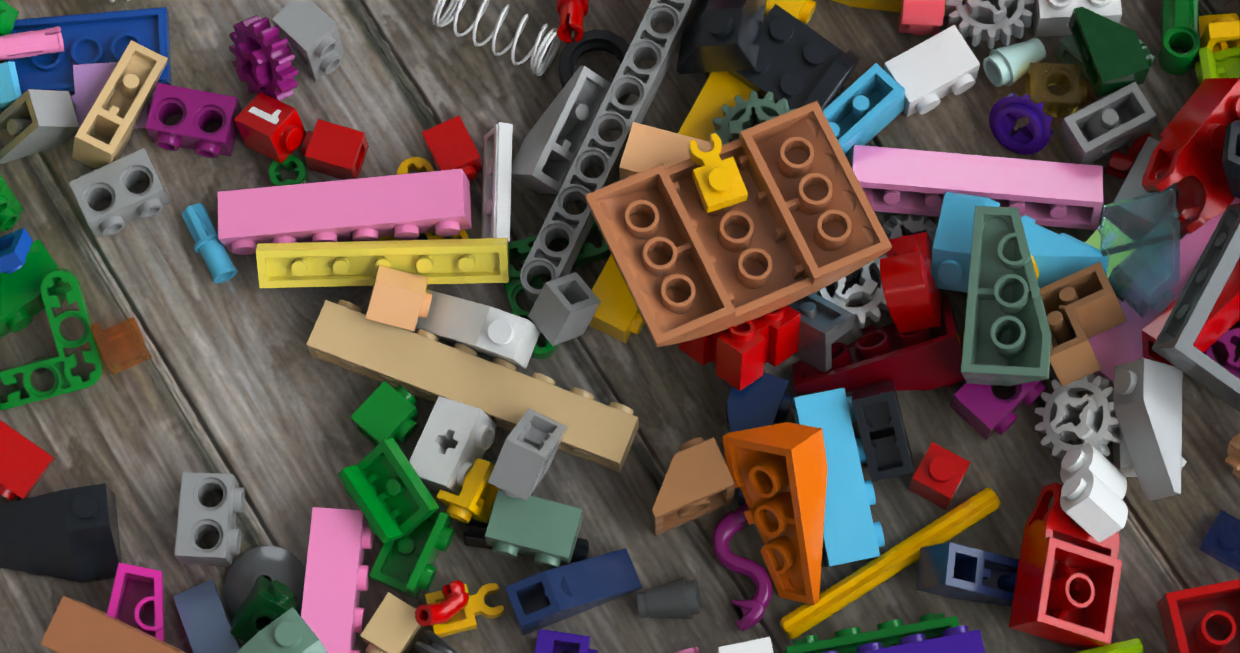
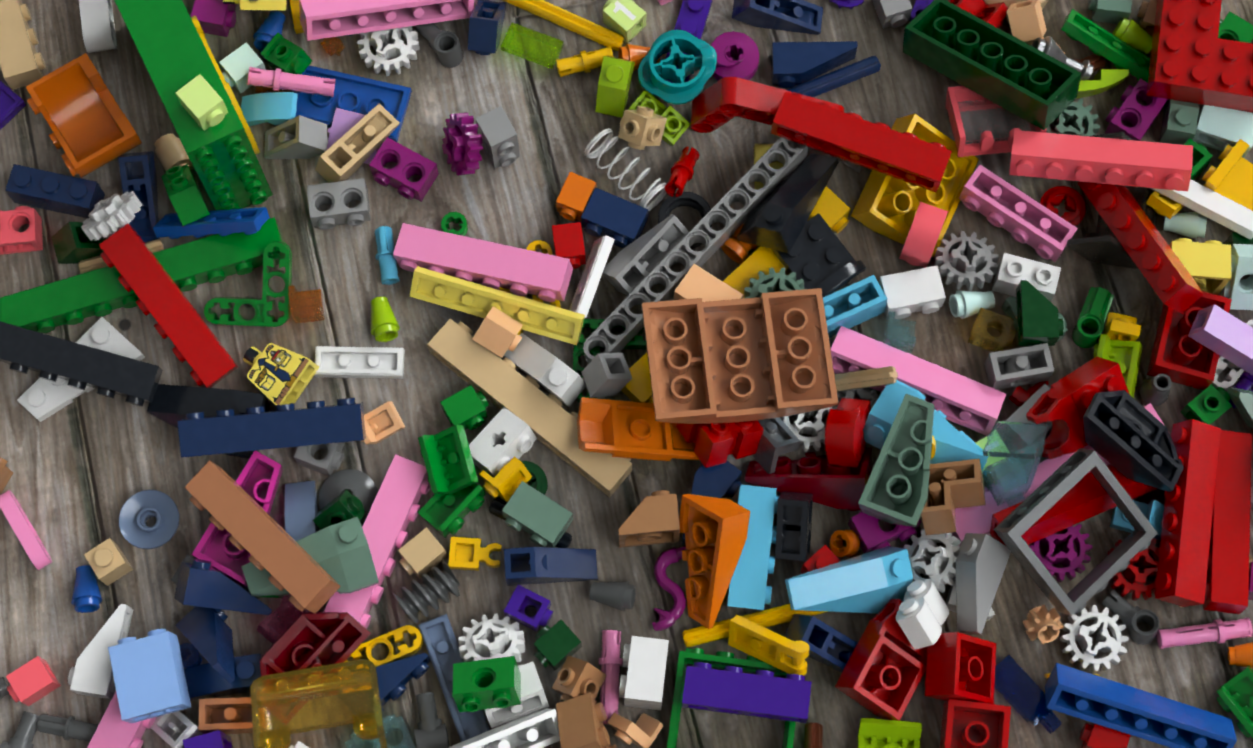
camera: 15 degrees right, 0 degrees up
red brick [234,92,306,164] -> none
red brick [302,119,369,180] -> none
red arm [415,580,469,626] -> none
light grey brick [488,408,567,501] -> none
yellow plate [688,133,748,213] -> none
dark purple gear [989,92,1054,155] -> none
none -> dark blue brick [177,398,366,457]
none -> torso [243,343,319,405]
none -> white tile [315,346,405,379]
none -> light nougat bracket [361,401,405,445]
none -> lime cone [371,296,400,342]
none -> orange brick [556,172,597,221]
none -> orange piece [577,397,699,461]
none -> dark blue brick [581,187,648,248]
none -> orange wheel [721,224,758,264]
none -> yellow plate [728,615,810,676]
none -> medium azure wedge [785,546,913,614]
none -> orange bush [830,529,860,557]
none -> tan axle [834,366,898,391]
none -> clear light blue panel [883,311,916,353]
none -> red brick [925,632,996,704]

